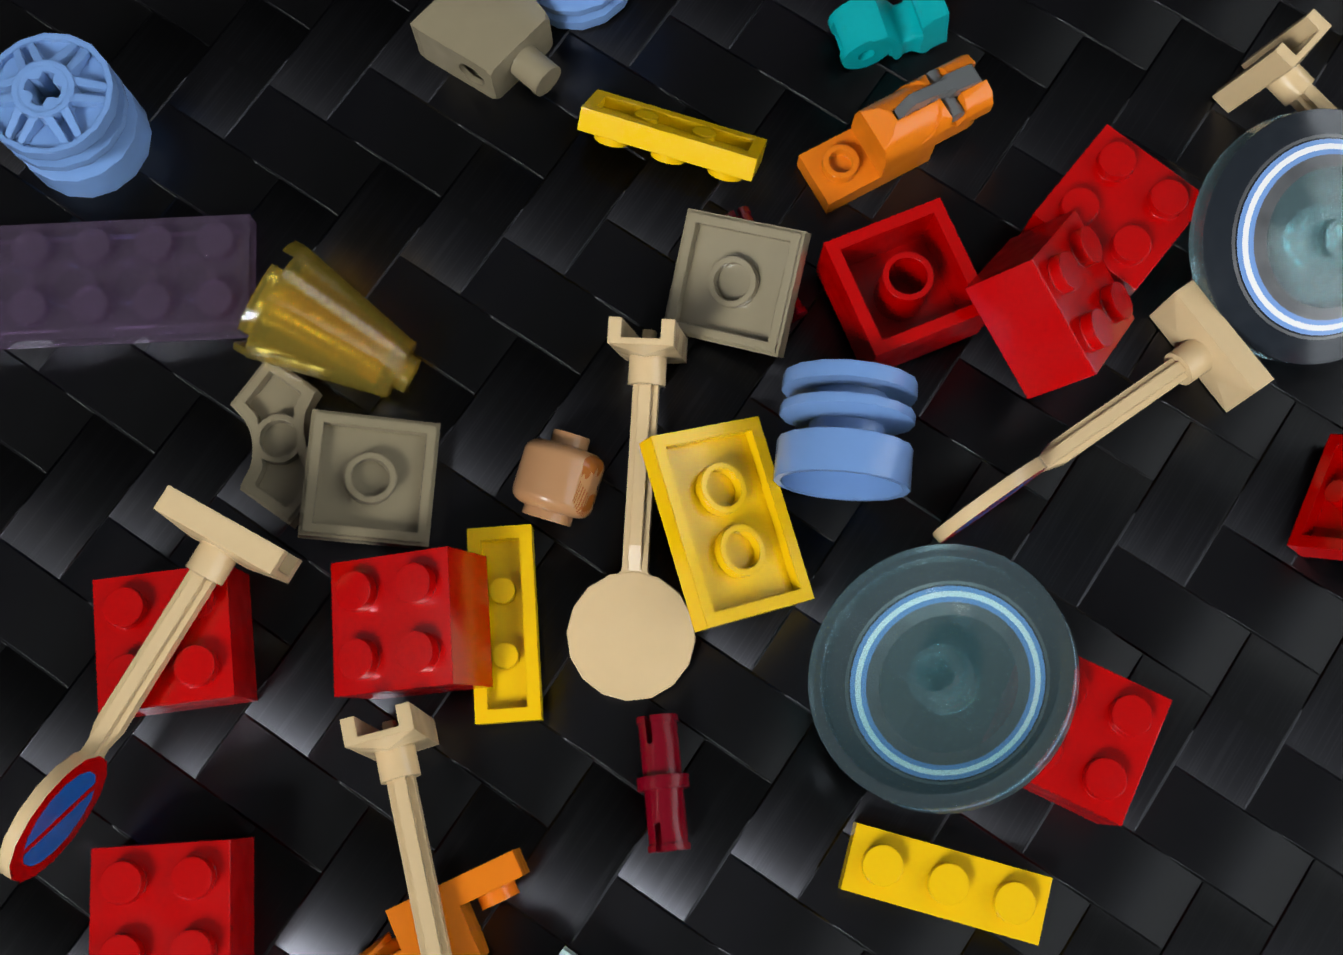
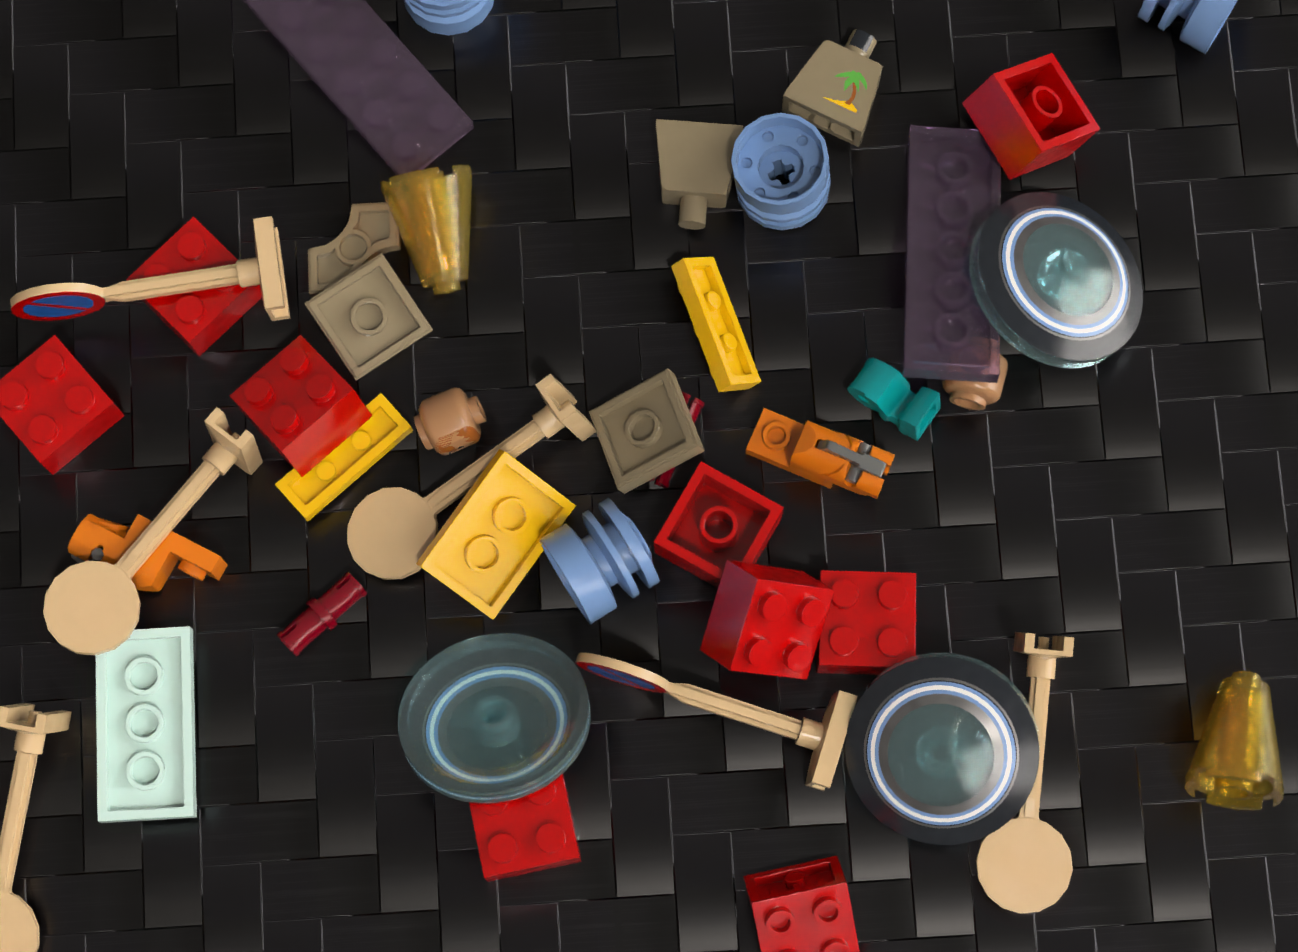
camera: 55 degrees right, 0 degrees up
yellow plate [838,822,1053,946] -> none

